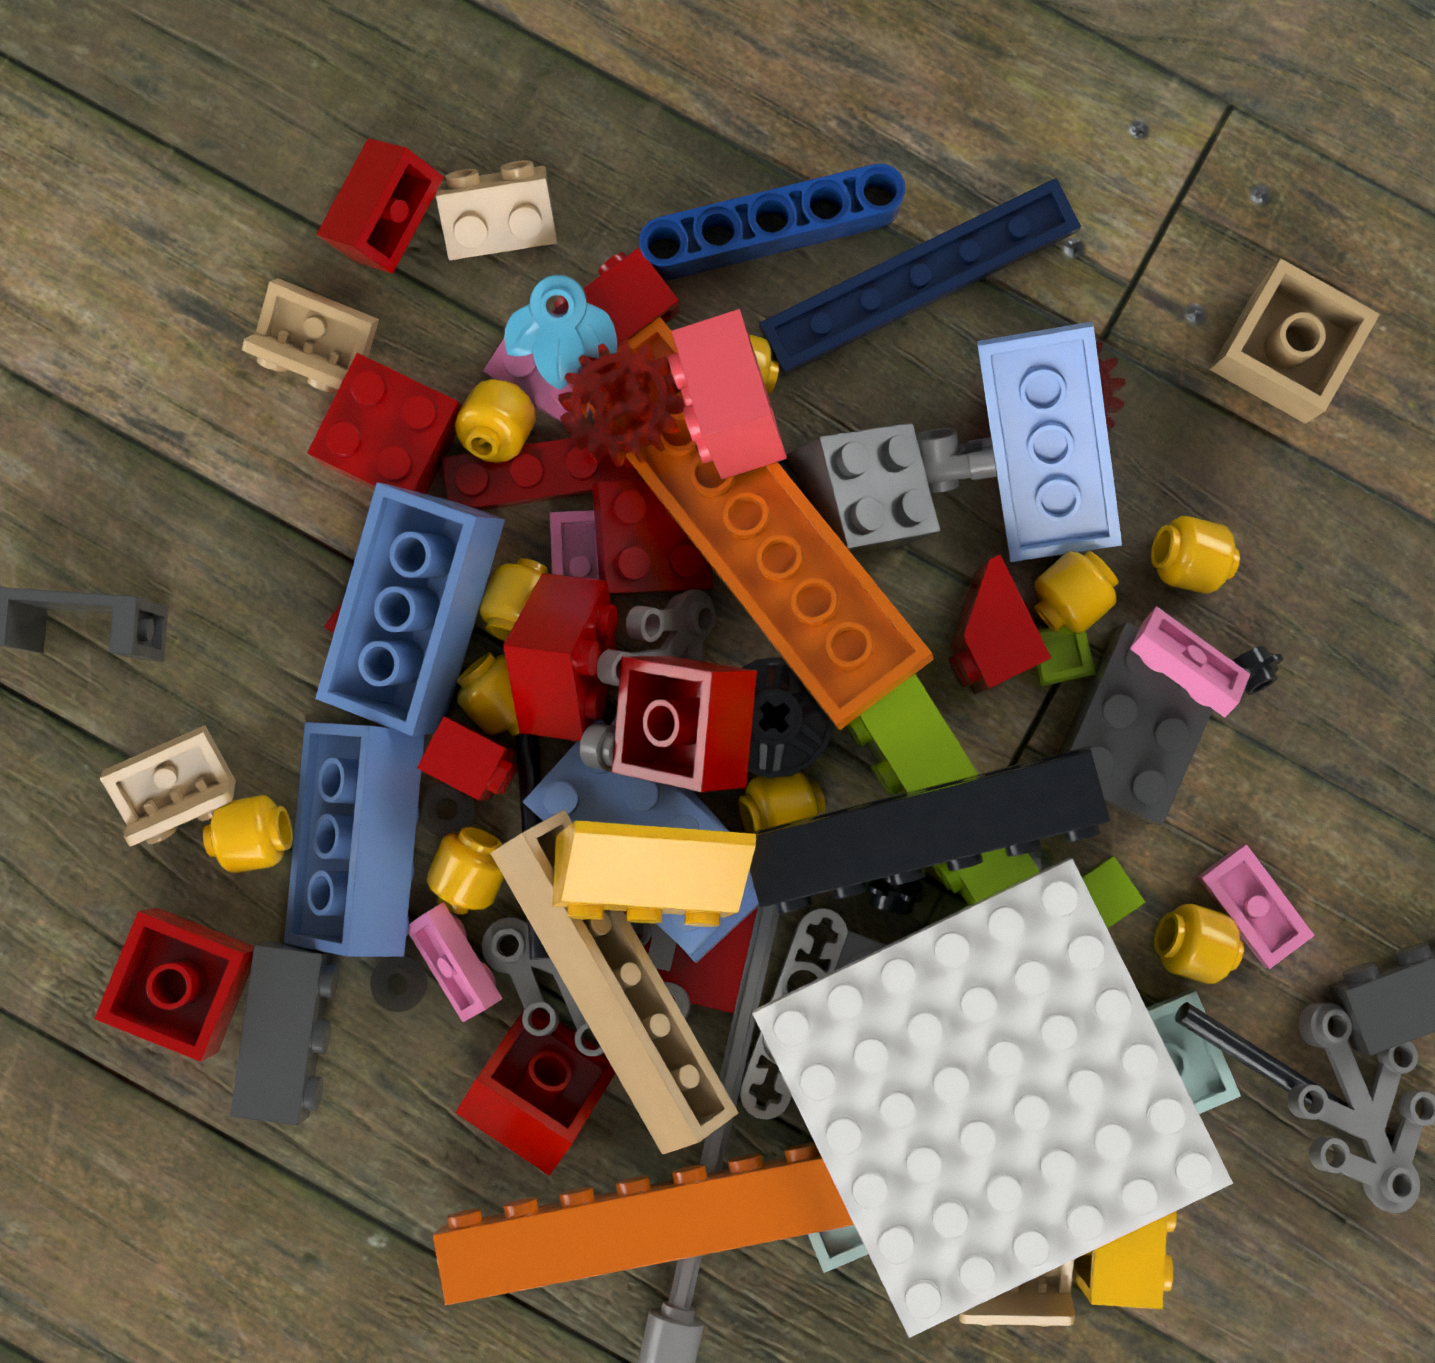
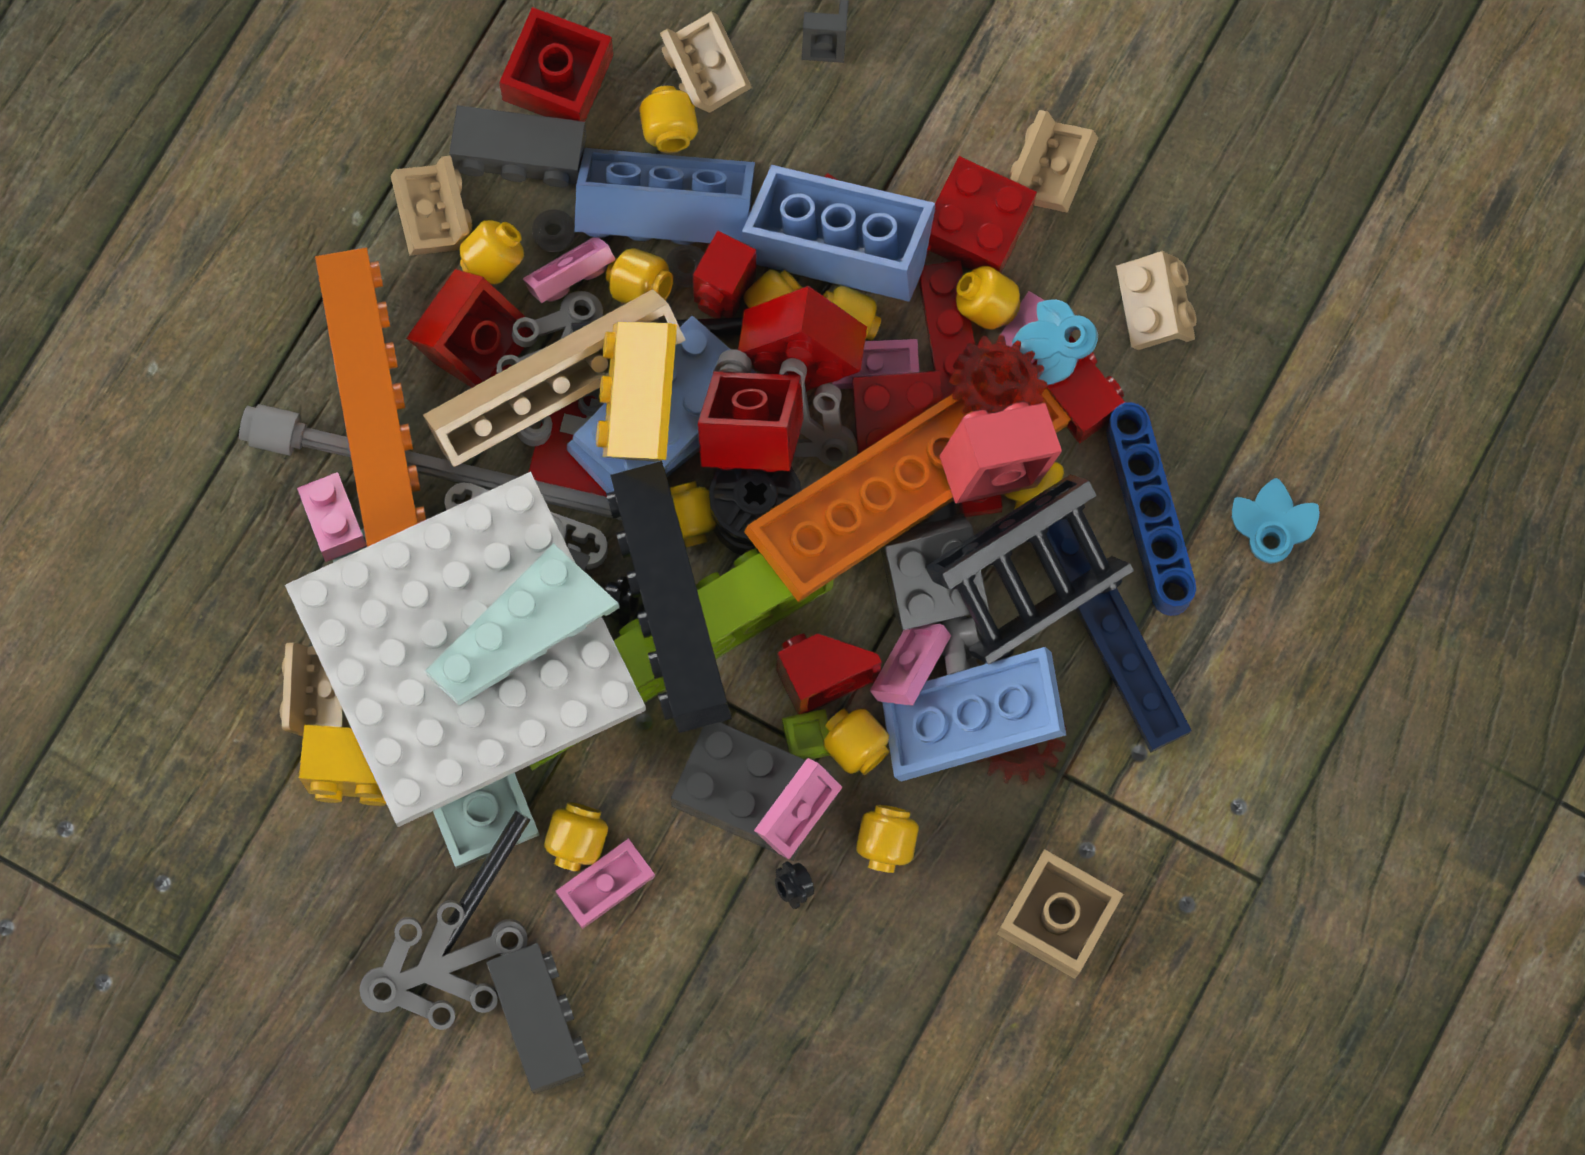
camera: 85 degrees right, 10 degrees down
red brick [316,138,444,274] -> none
lime tile [1081,855,1146,929] -> none
none -> bright pink plate [297,472,367,562]
none -> tan bracket [390,156,472,256]
none -> light aqua wing [425,543,619,706]
none -> yellow head [460,220,524,284]
none -> bright pink plate [870,623,951,706]
none -> black fence [925,474,1134,665]
none -> medium azure plate [1232,478,1319,563]

